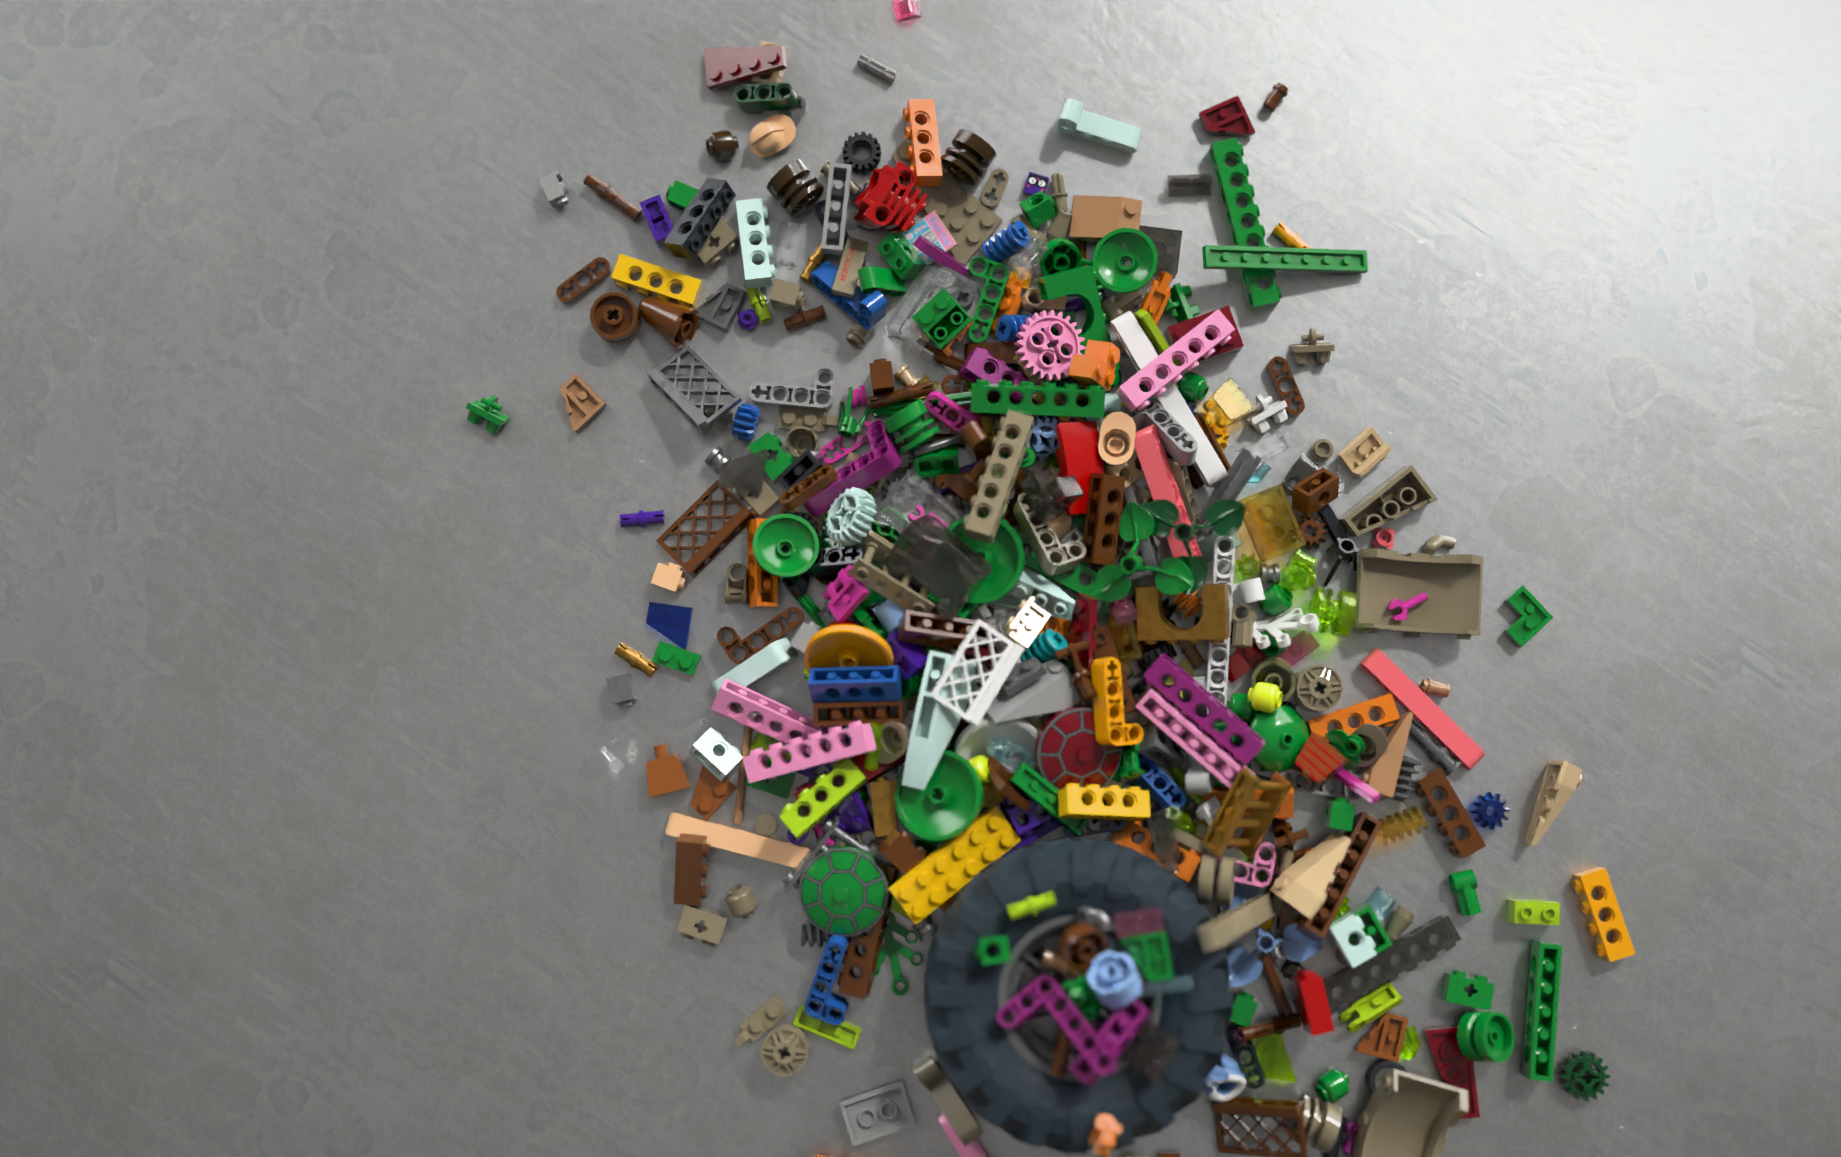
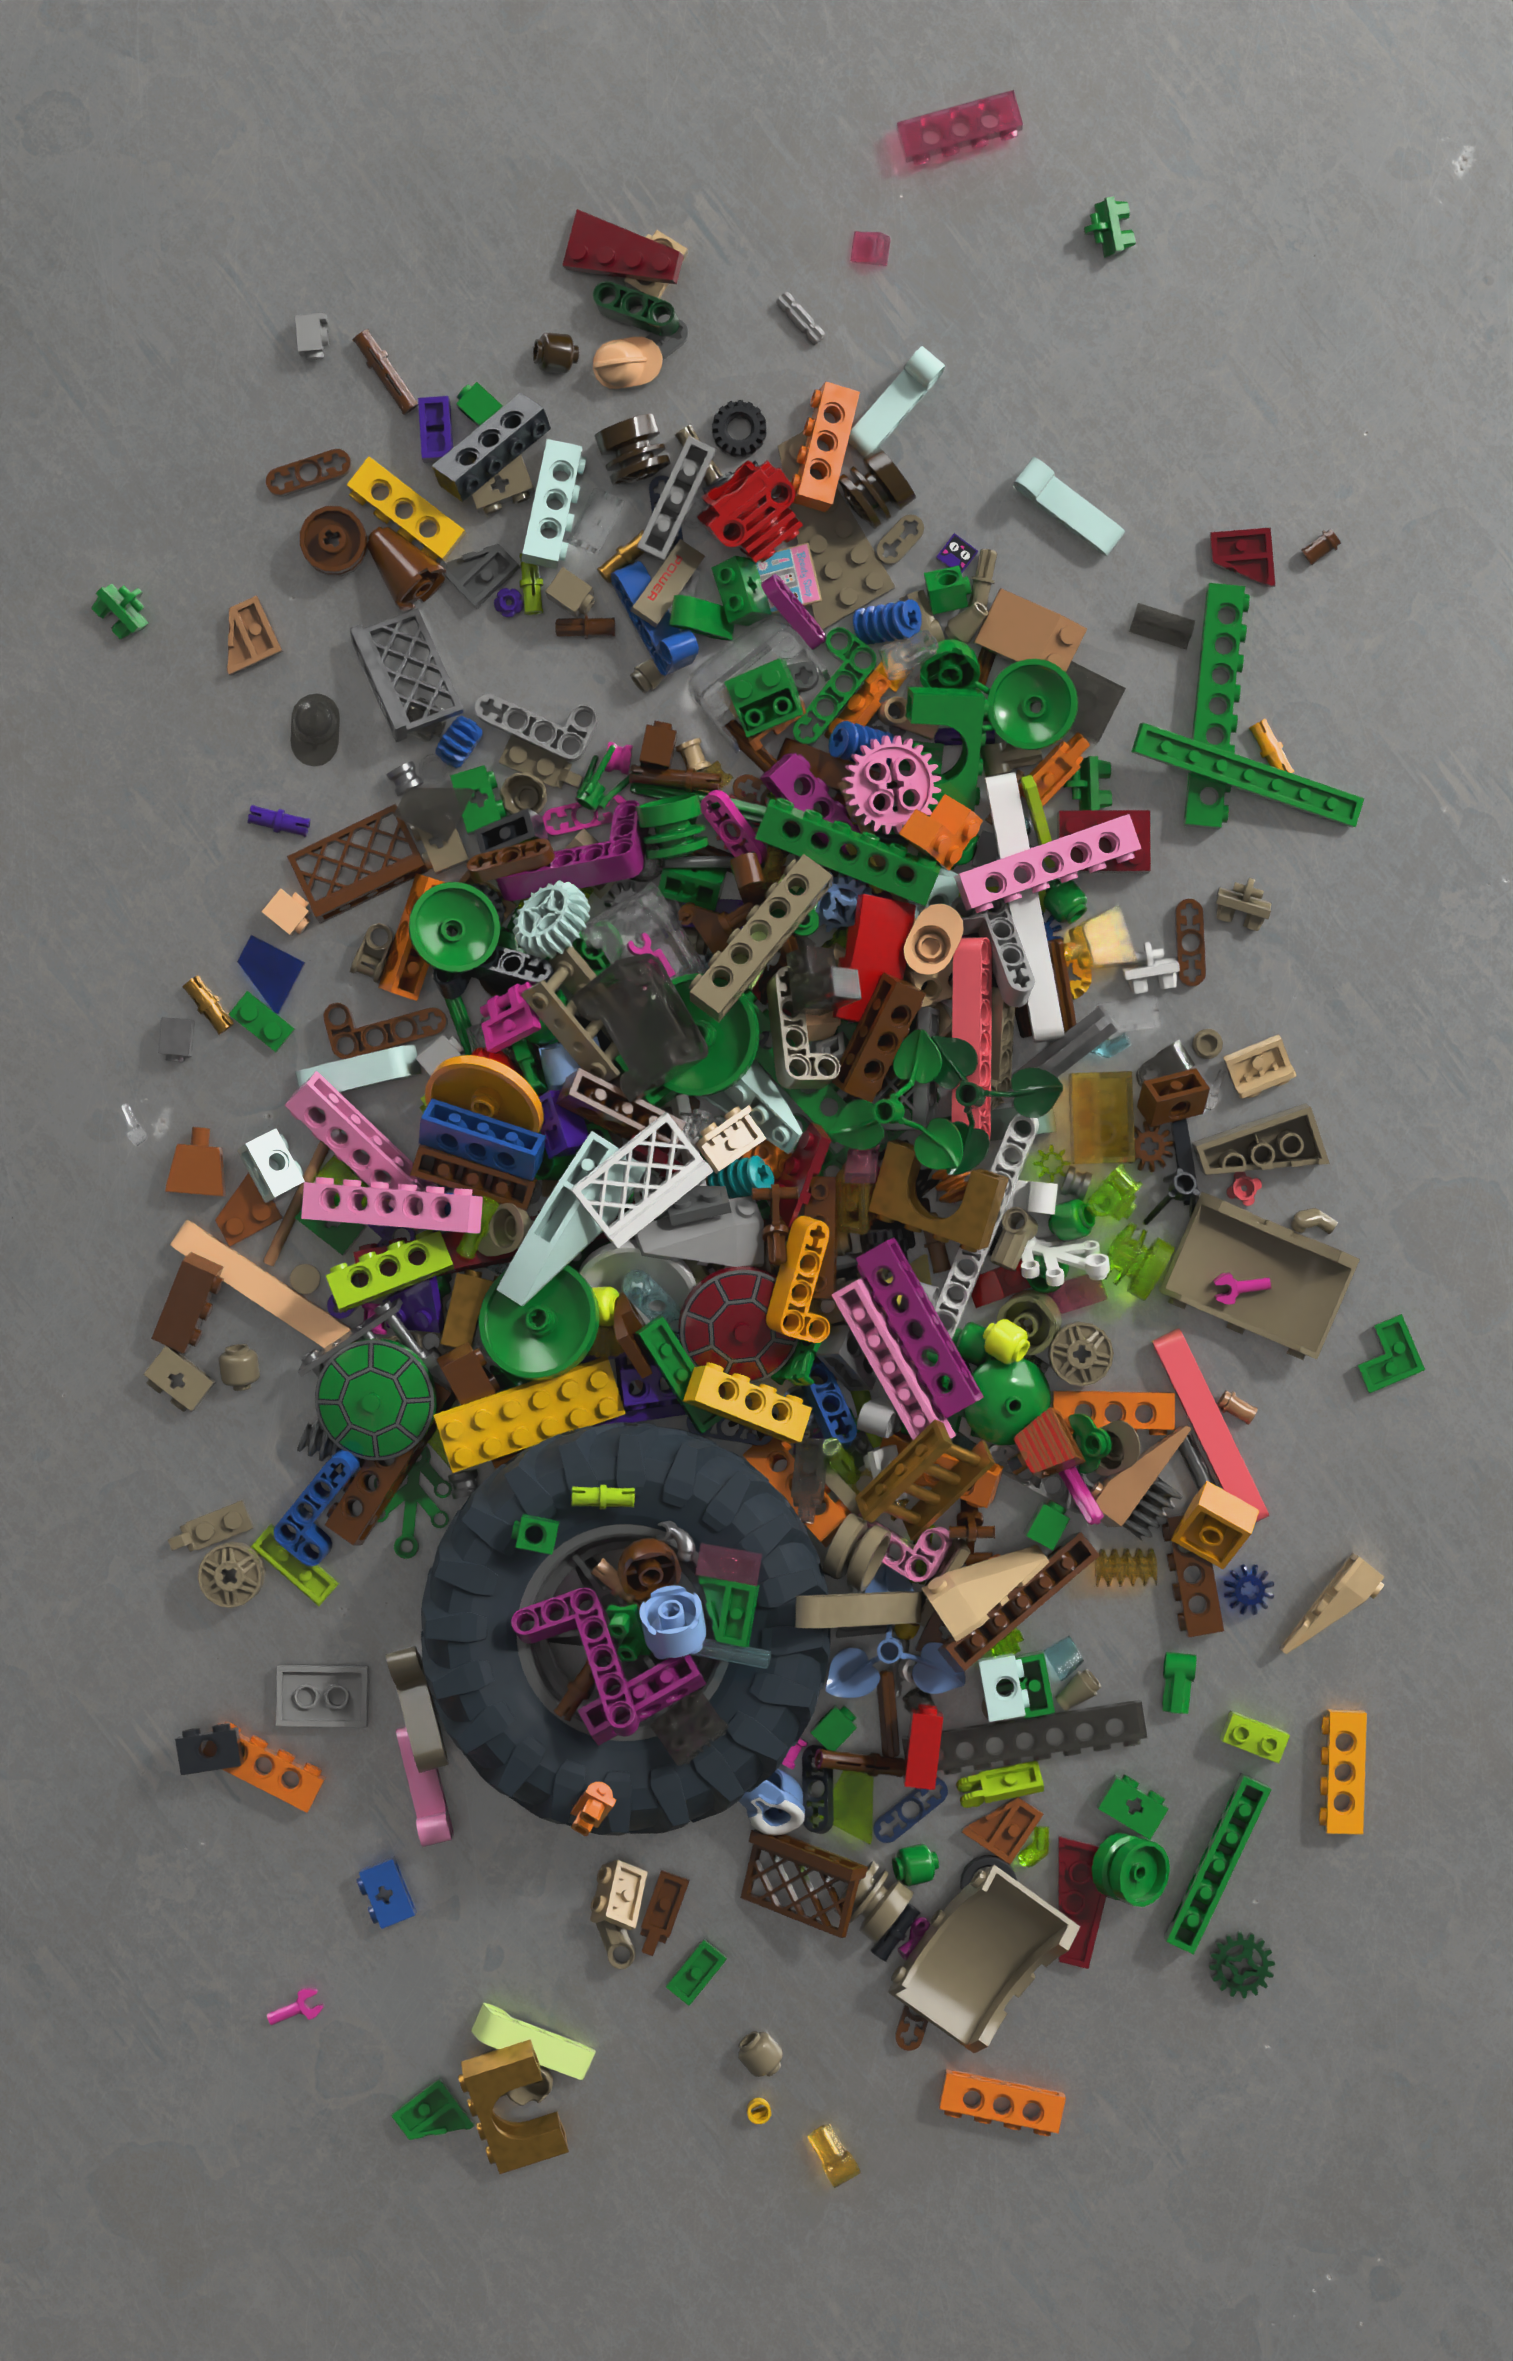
camera: 20 degrees right, 5 degrees up
none -> clear smoke piece [290,693,340,766]
none -> light aqua beam [848,346,945,457]
none -> dark blue beam [873,1777,948,1843]
none -> light orange slope [1171,1481,1259,1570]

